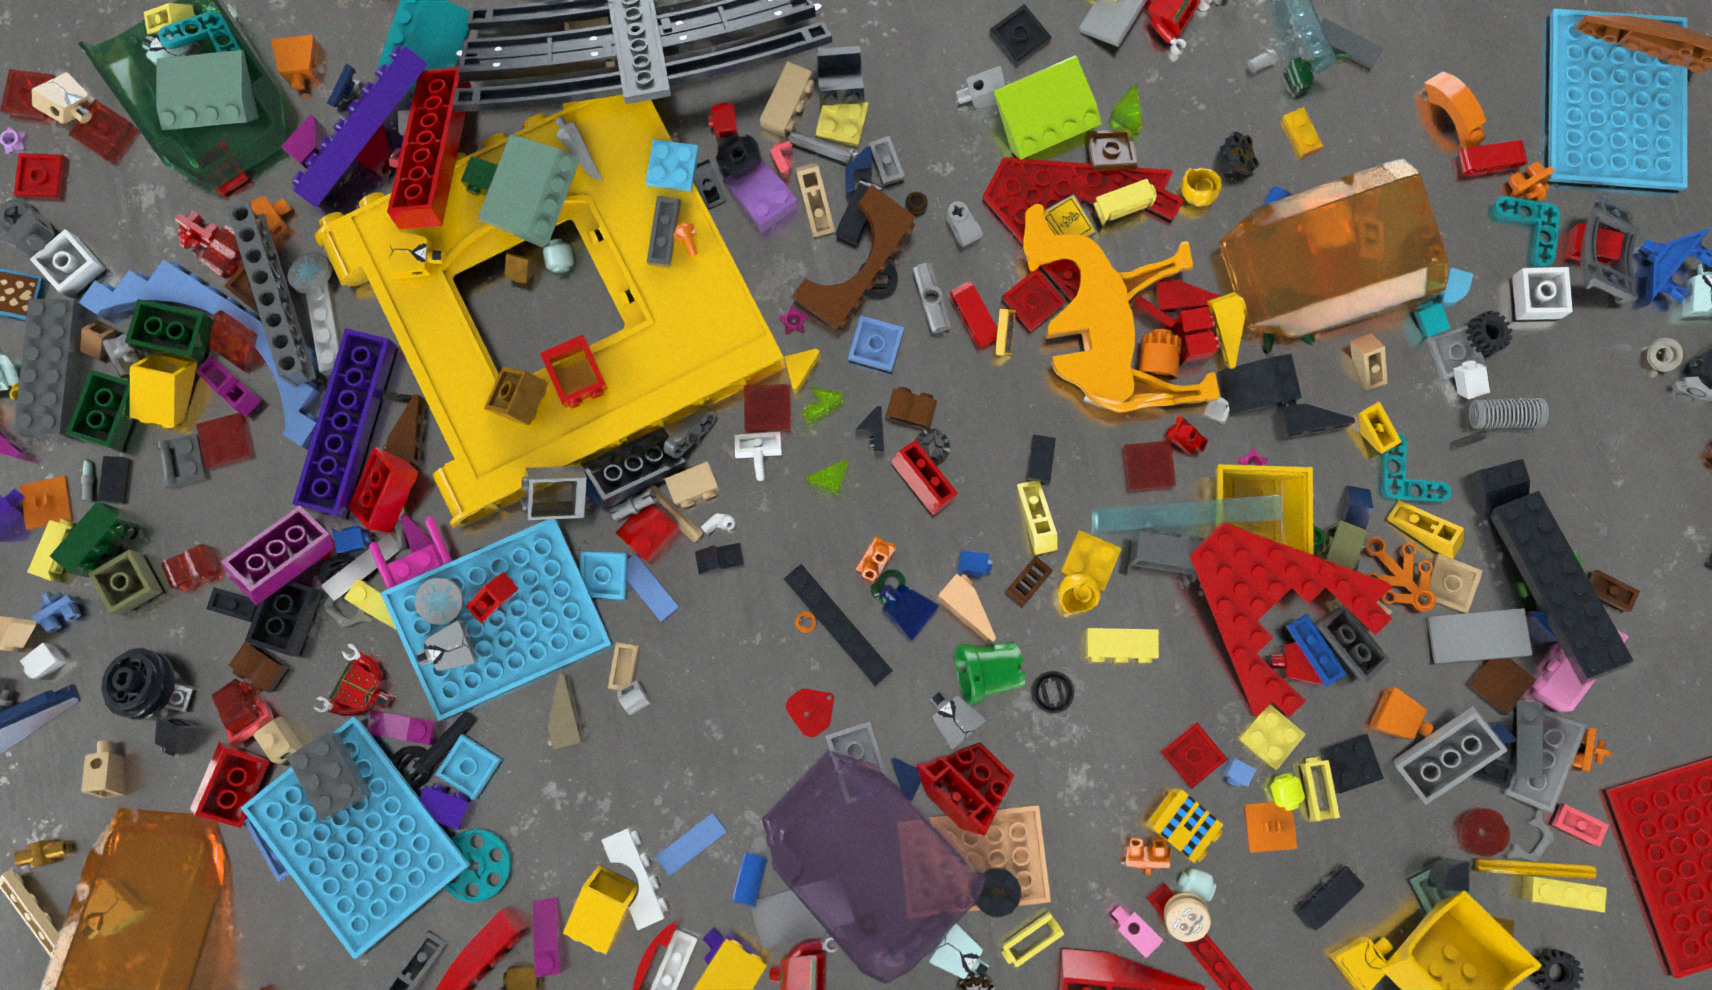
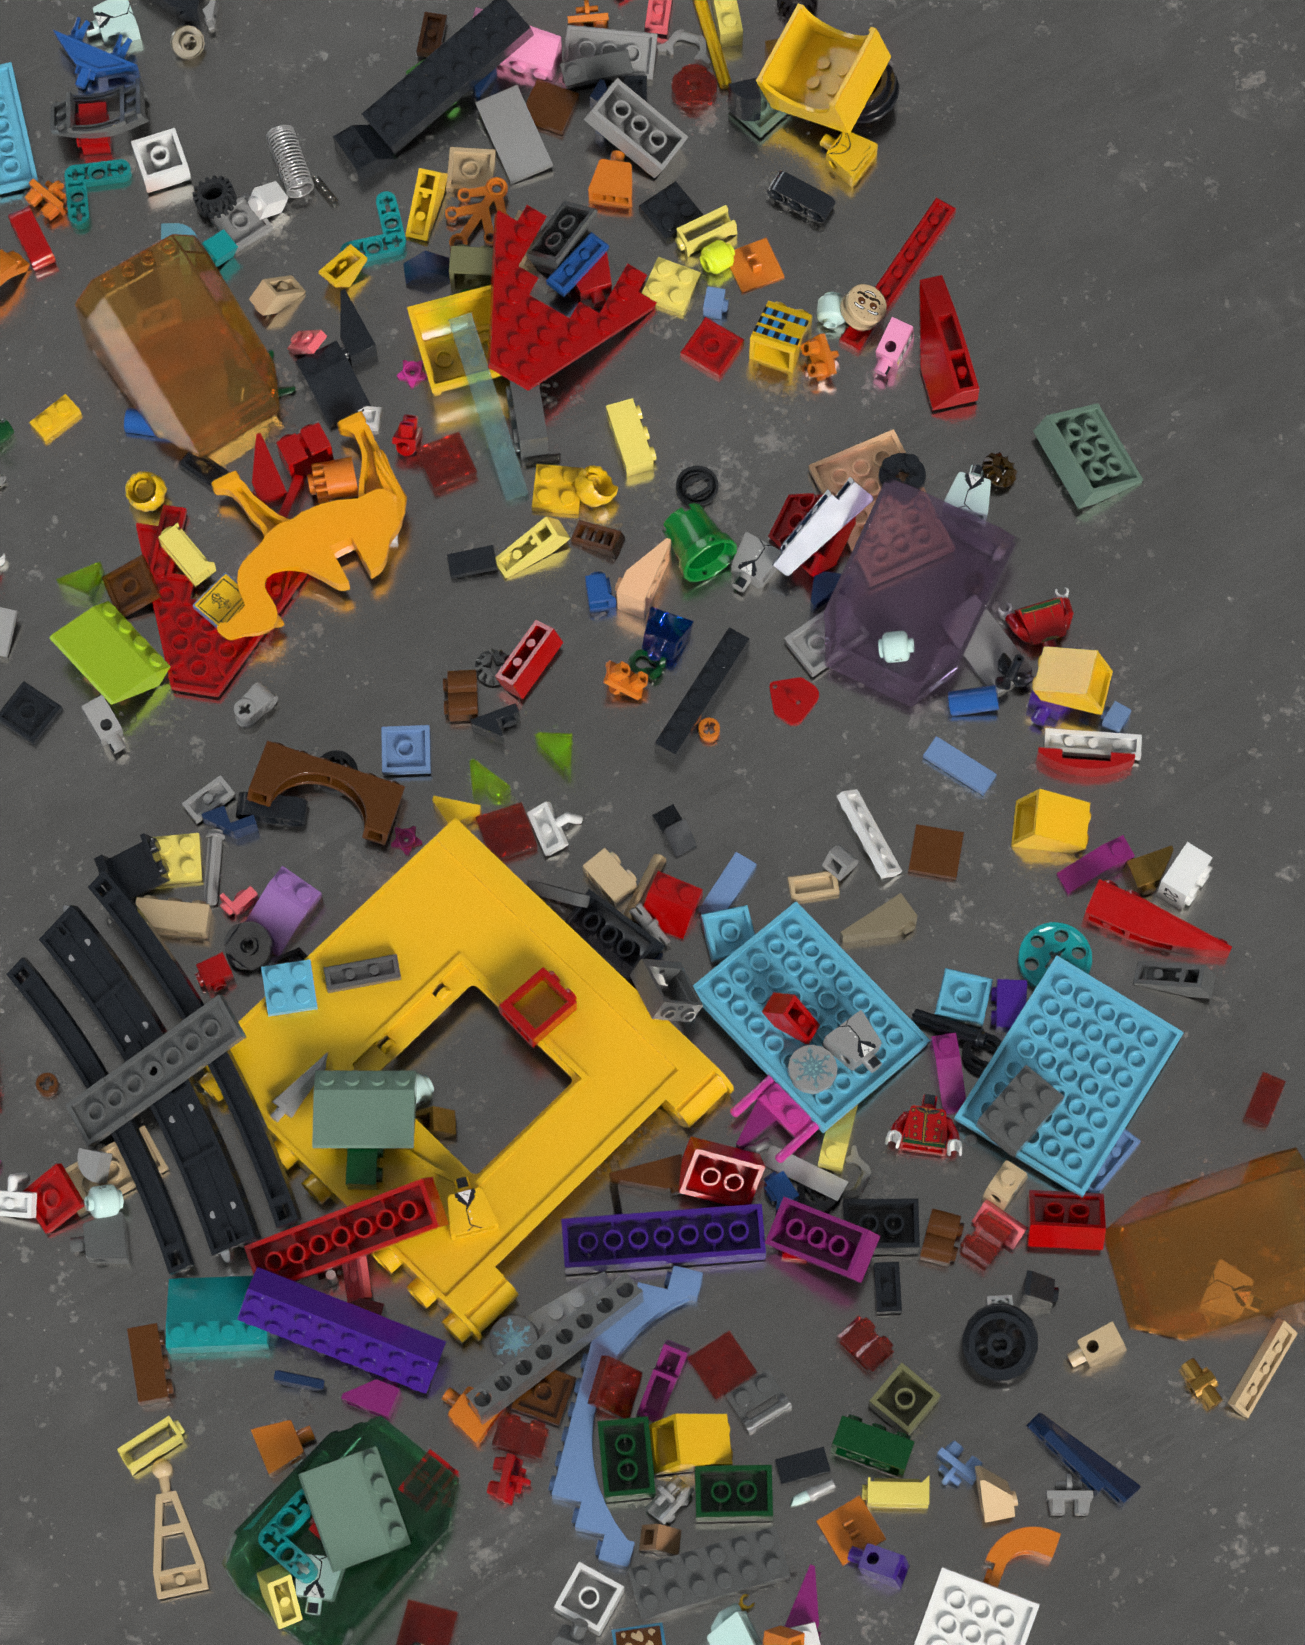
camera: 110 degrees left, 10 degrees down
white brick [20,643,67,680] -> none
pearl gold slope [484,366,548,426] -> none
white arch [601,827,668,930] -> none
orange plate [673,223,698,256] -> none
white arm [701,513,735,535] -> none
tan slope [794,162,835,237] -> none
dark brown plate [905,191,928,214] -> none
light grey piece [912,263,951,333] -> none
red beam [950,281,998,348] -> none
yellow tile [996,309,1016,356] -> none
red plate [1001,269,1066,332] -> none
light yellow window [1001,910,1064,967] -> none
yellow slope [1207,293,1246,369] -> none
black plate [1219,131,1259,175] -> none
none -> black tile [178,446,230,490]
none -> coral plate [287,330,327,355]
none -> wedge [772,477,874,576]
none -> white plate [837,789,902,879]
none -> light aqua head [878,631,914,663]
none -> reddish brown tile [908,824,964,880]
none -> black plant [995,653,1034,690]

